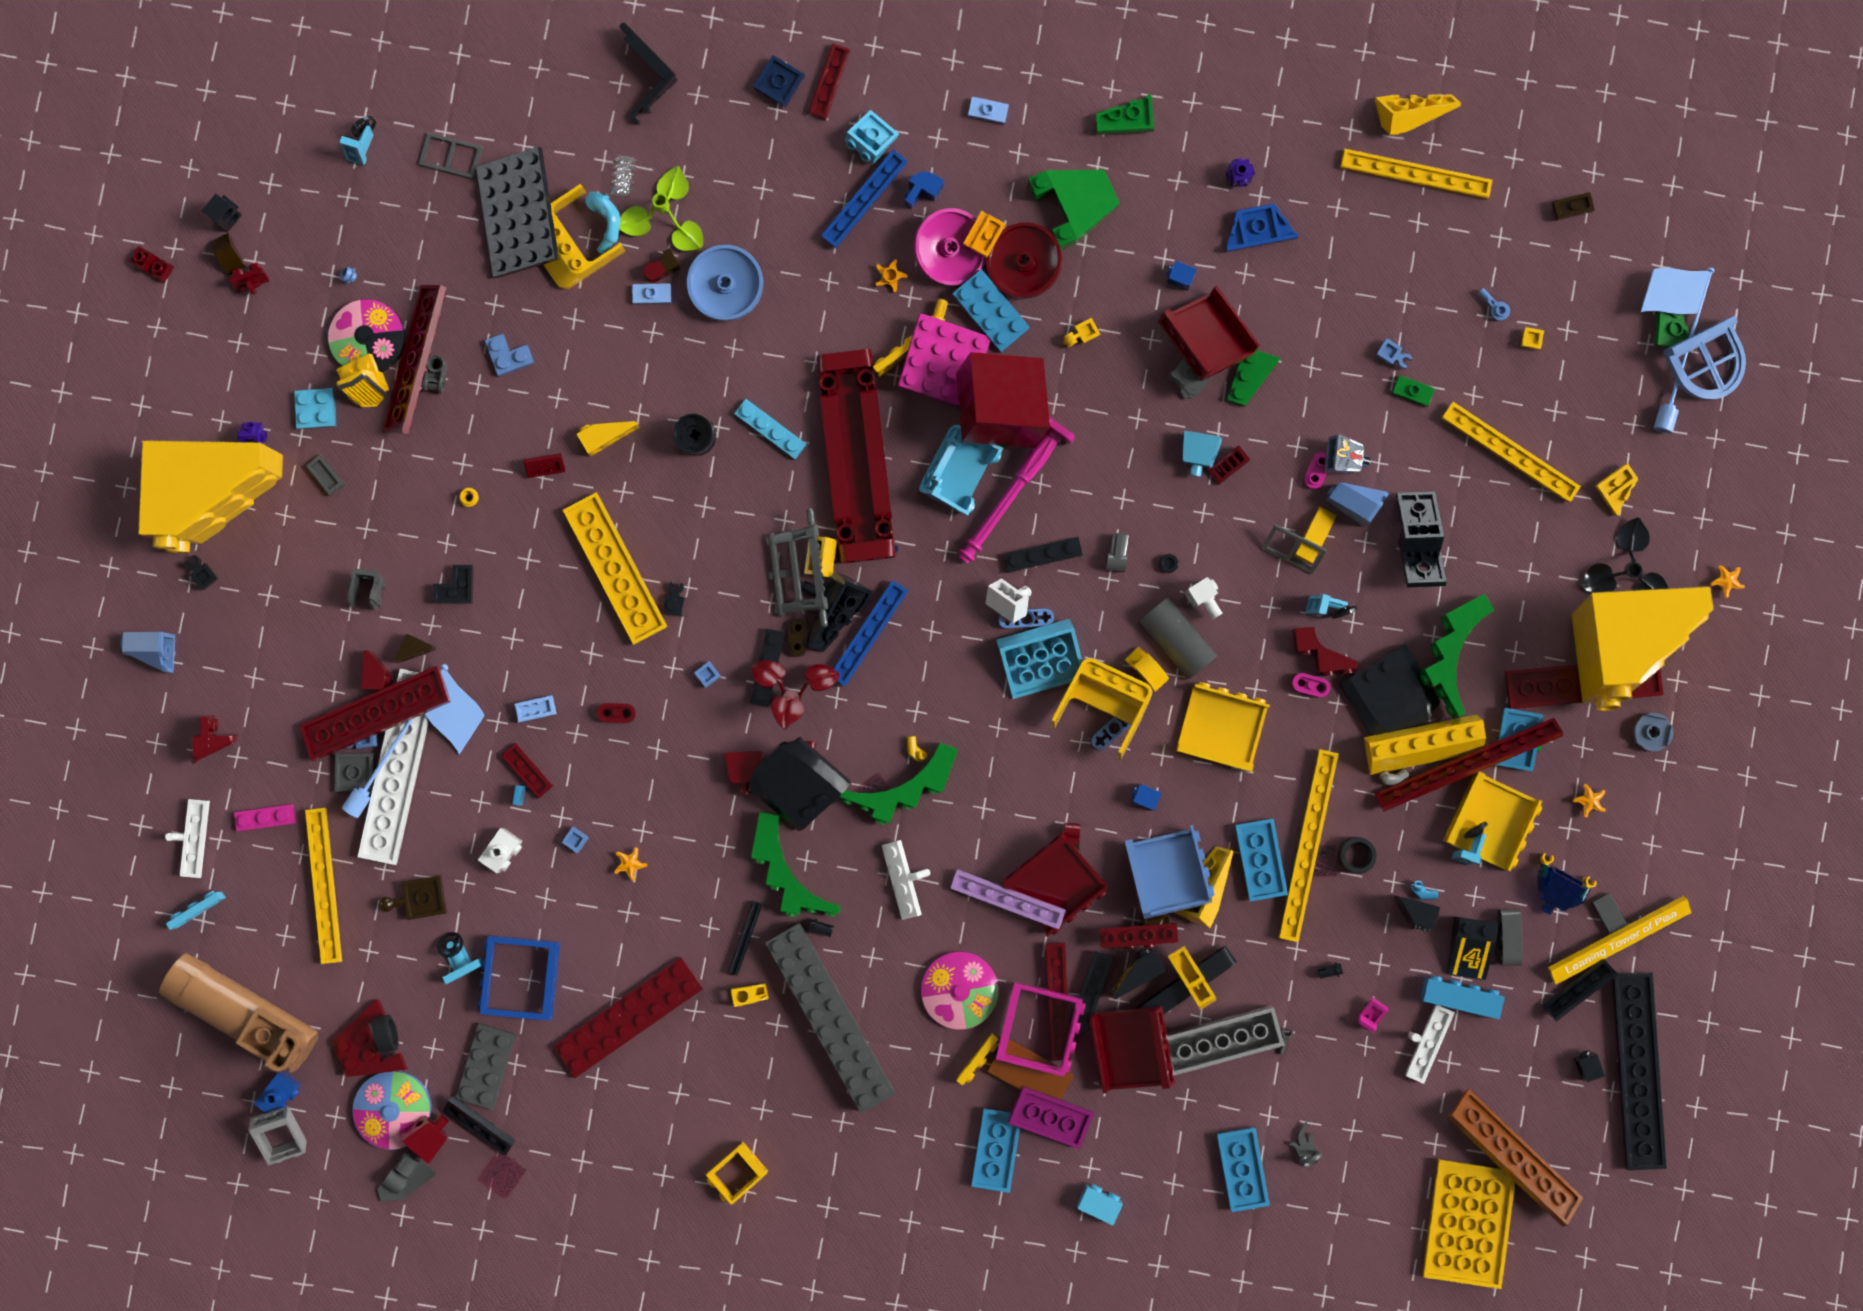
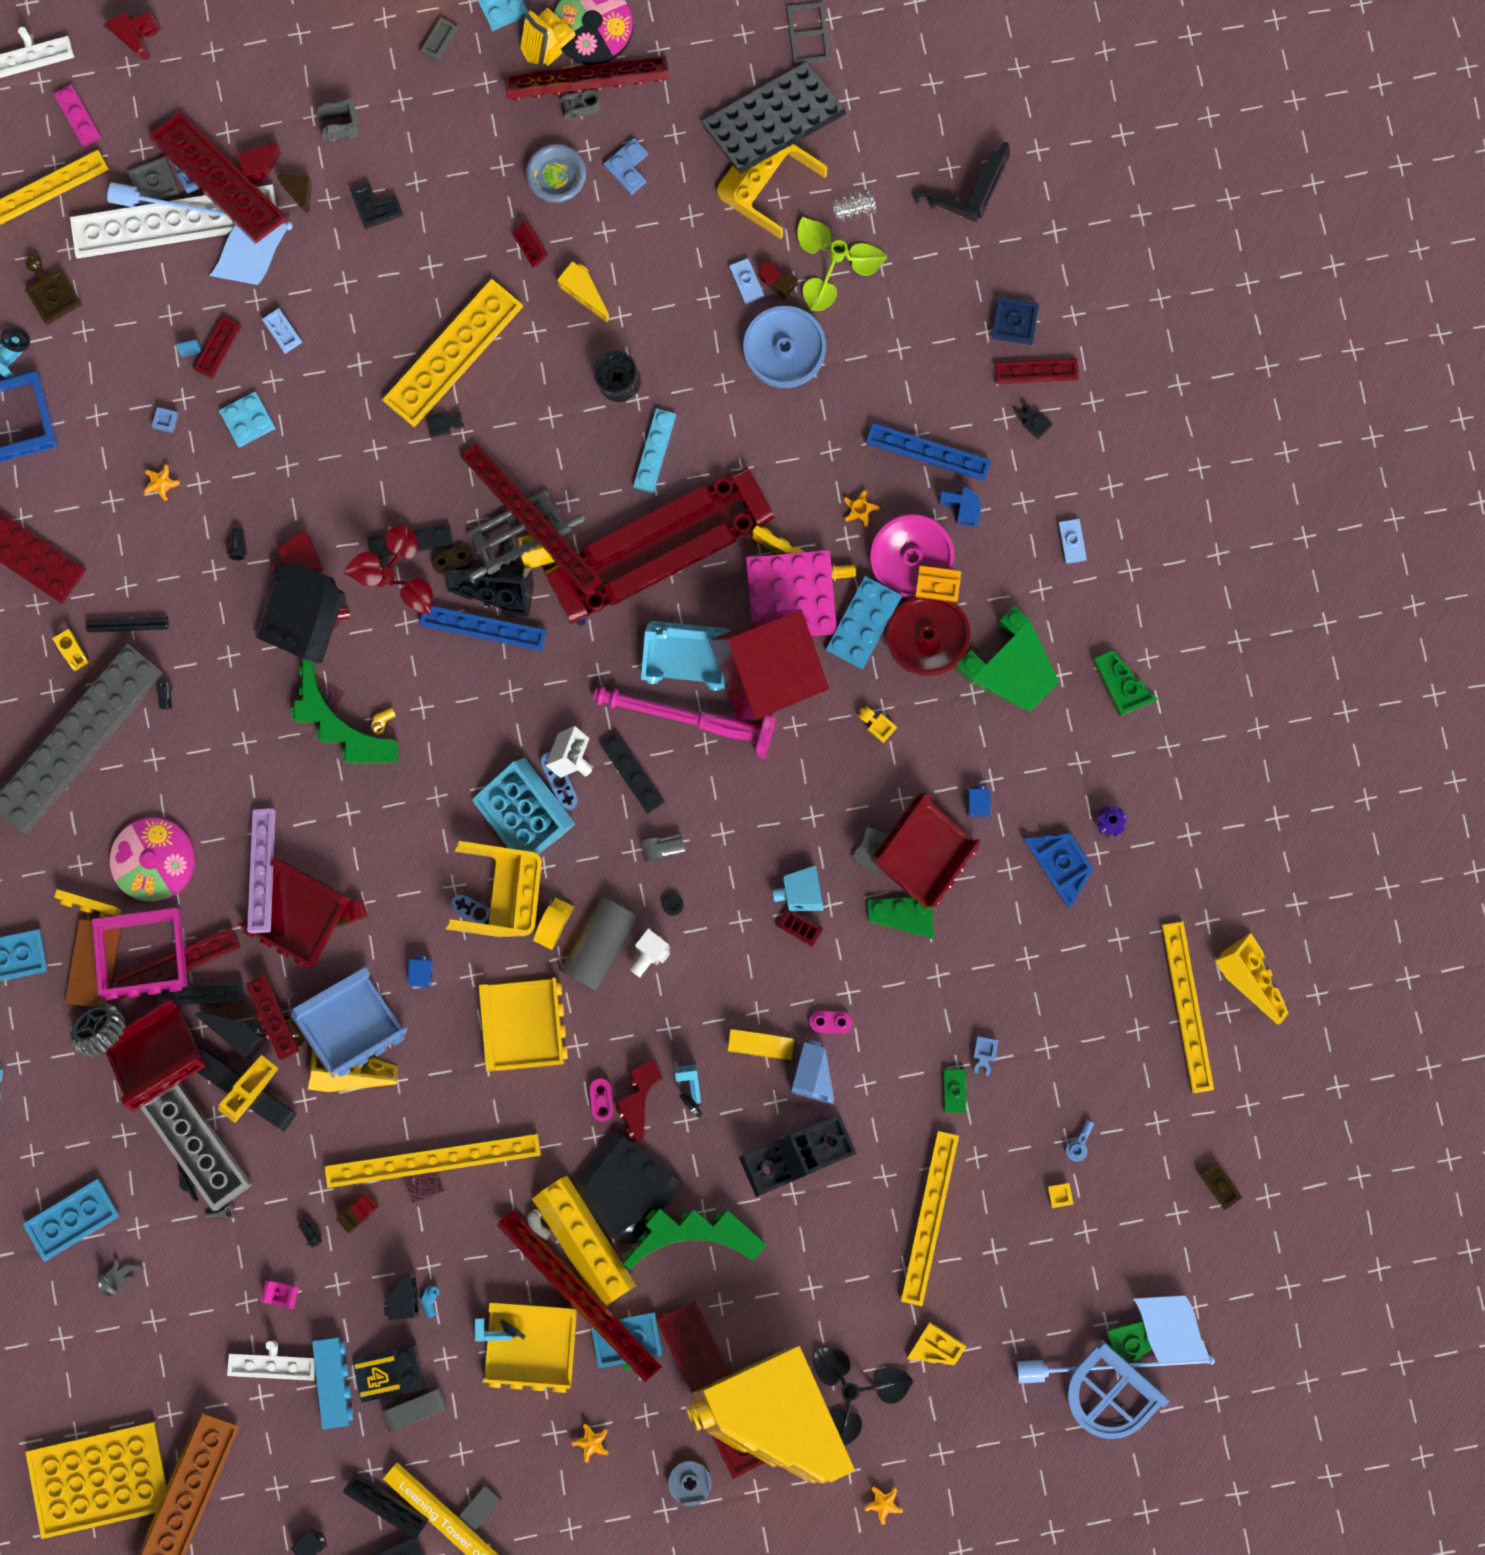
camera: 70 degrees right, 5 degrees down
yellow plate [459,488,479,507] -> none
white brick [478,828,522,873] -> none
medium azure piece [585,192,621,255] -> none
dark red plate [597,703,636,723] -> none
medium blue plate [694,661,722,688] -> none
green arch [751,812,841,917] -> none
medium azure plate [844,110,899,164] -> none
white plate [881,840,930,920] -> none
magenta plate [1008,1085,1094,1149] -> none
dark azure plate [1235,818,1288,902] -> none
dark grey window [1261,524,1327,574] -> none
torso [1324,434,1370,474] -> none
black tyre [1338,837,1377,874] -> none
clear blue torso [1537,853,1597,915] -> none
none -> dark grey gear [69,1003,126,1058]
none -> black piece [177,1165,198,1203]
none -> medium azure plate [219,391,276,448]
none -> black cone [226,528,247,561]
none -> leg [336,1193,379,1233]
none -> dark red plate [460,443,602,595]
none -> sand blue piece [526,144,586,203]
none -> black plate [1015,403,1053,440]

